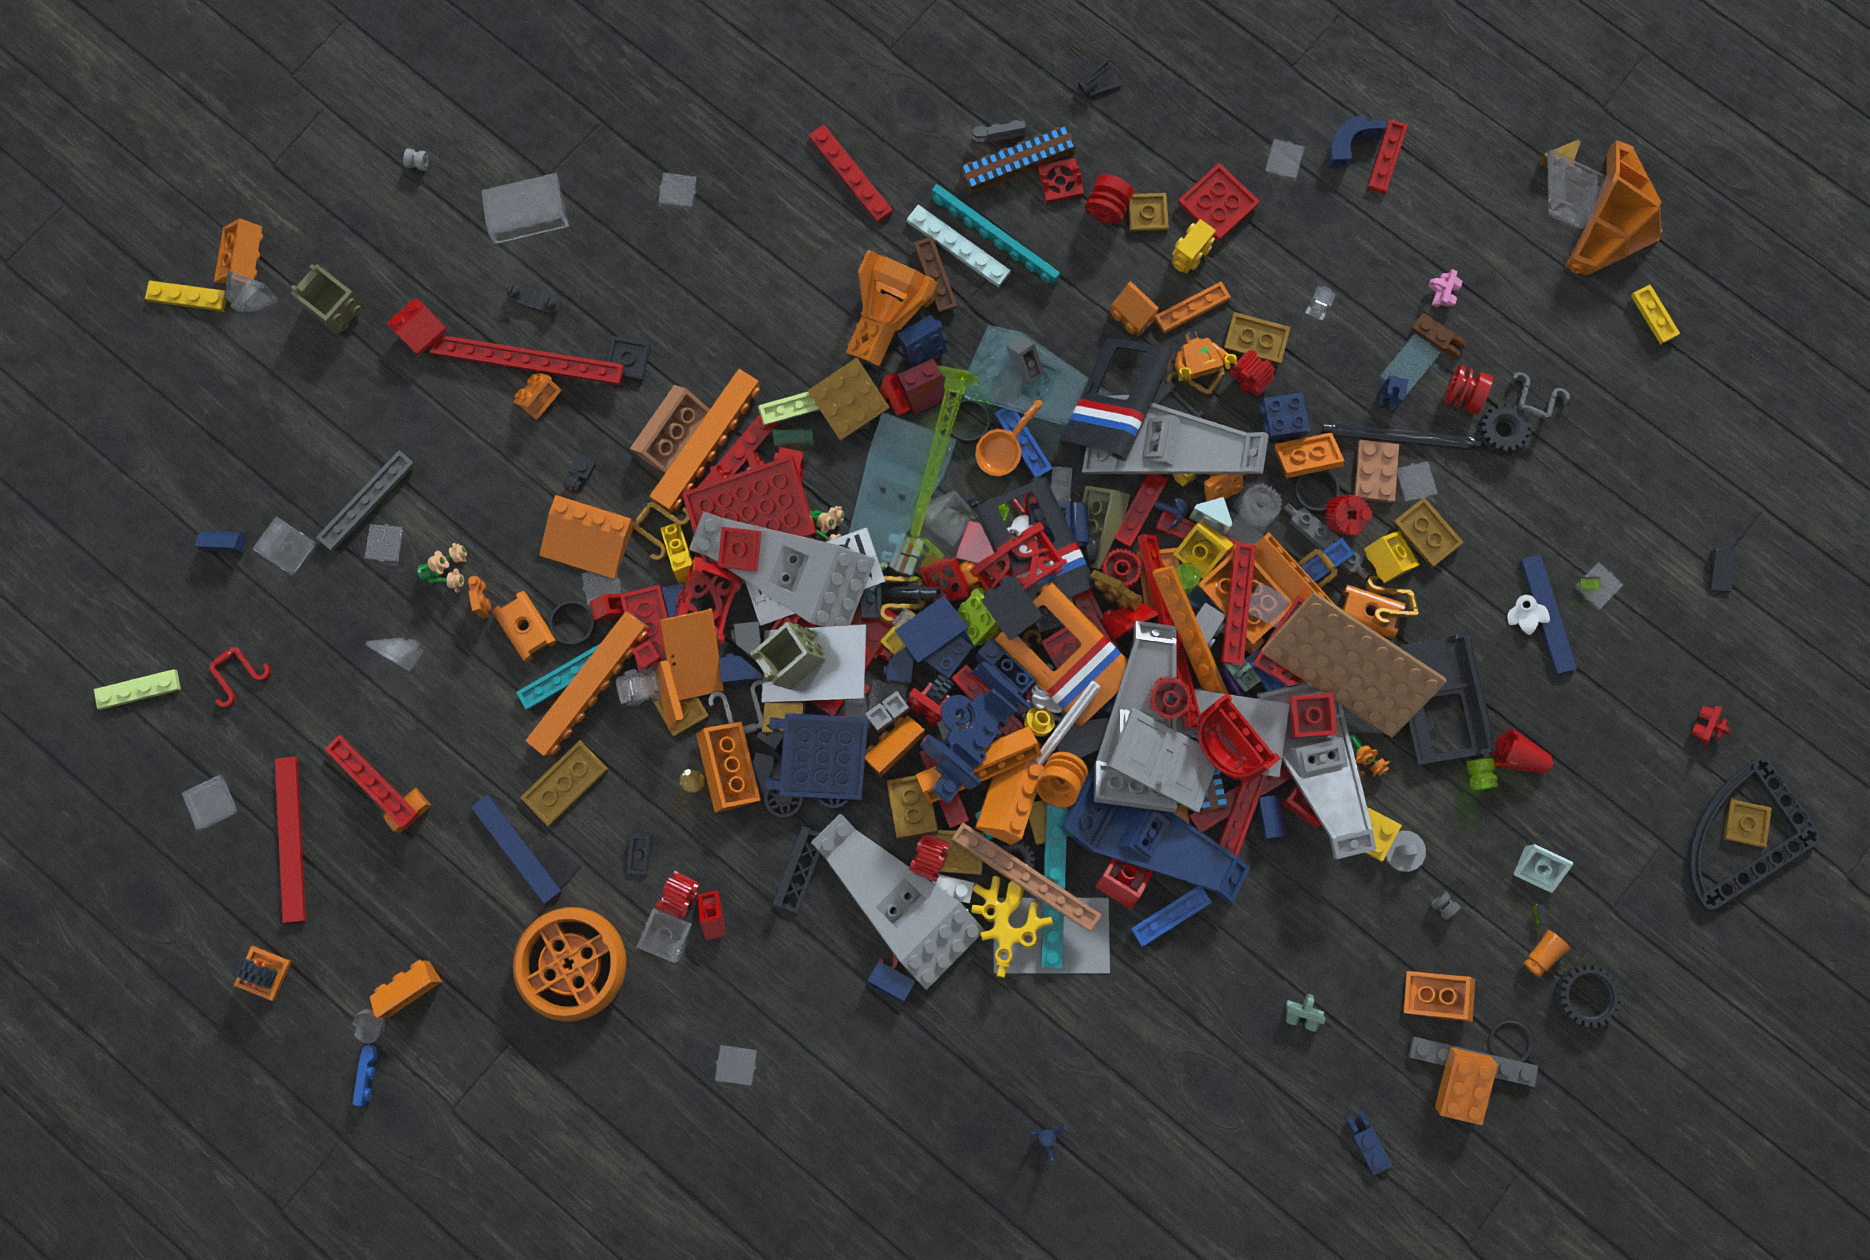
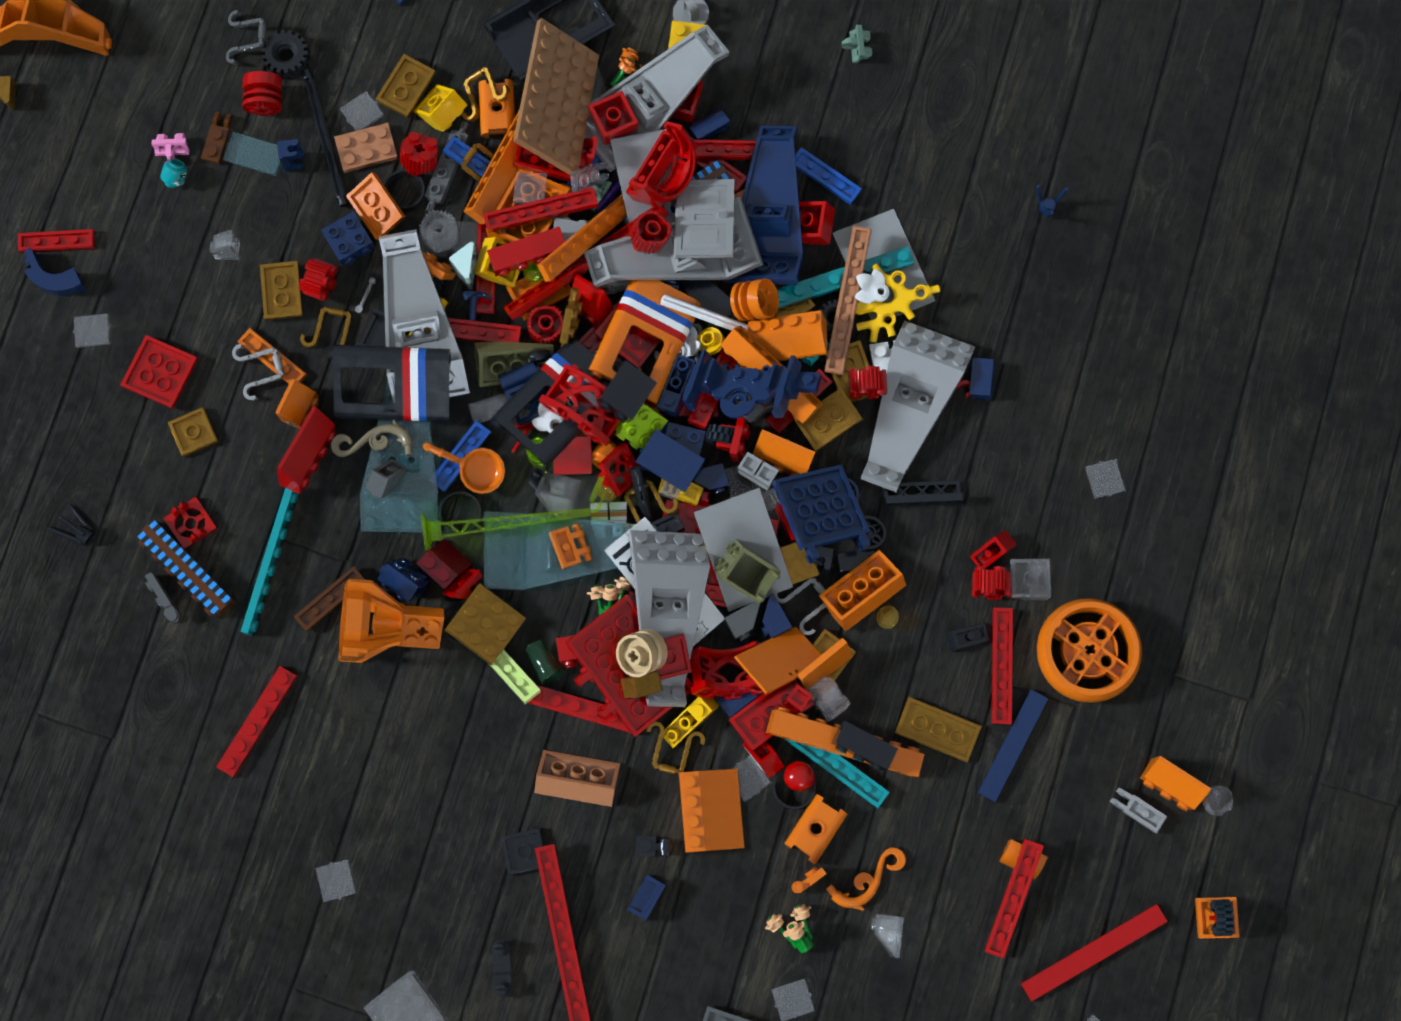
camera: 115 degrees left, 0 degrees up
blue hinge [353,1045,379,1106] -> none
orange bracket [513,373,562,420] -> none
orange brick [650,369,761,514] -> none
light aqua plate [907,205,1011,288] -> none
red wheel [1085,174,1135,225] -> none
yellow brick [1172,219,1216,274] -> none
orange torso [1174,331,1237,381] -> none
clear slope [1547,149,1606,229] -> none
none -> teal head [160,159,188,188]
none -> light grey piece [232,344,284,401]
none -> red slope [277,406,337,494]
none -> dark tan plant [331,420,414,457]
none -> light grey hinge [355,277,376,314]
none -> red brick [487,226,565,277]
none -> orange plate [549,523,593,570]
none -> clear hinge [570,162,609,192]
none -> tan wheel [616,629,668,677]
none -> pearl gold slope [620,671,663,698]
none -> dark blue hinge [627,875,666,920]
none -> red hair [784,761,815,792]
none -> orange plant [826,847,906,911]
none -> black brick [831,721,898,772]
none -> white plate [855,269,889,304]
none -> red plate [991,607,1013,725]
none -> light grey hinge [1110,787,1167,833]

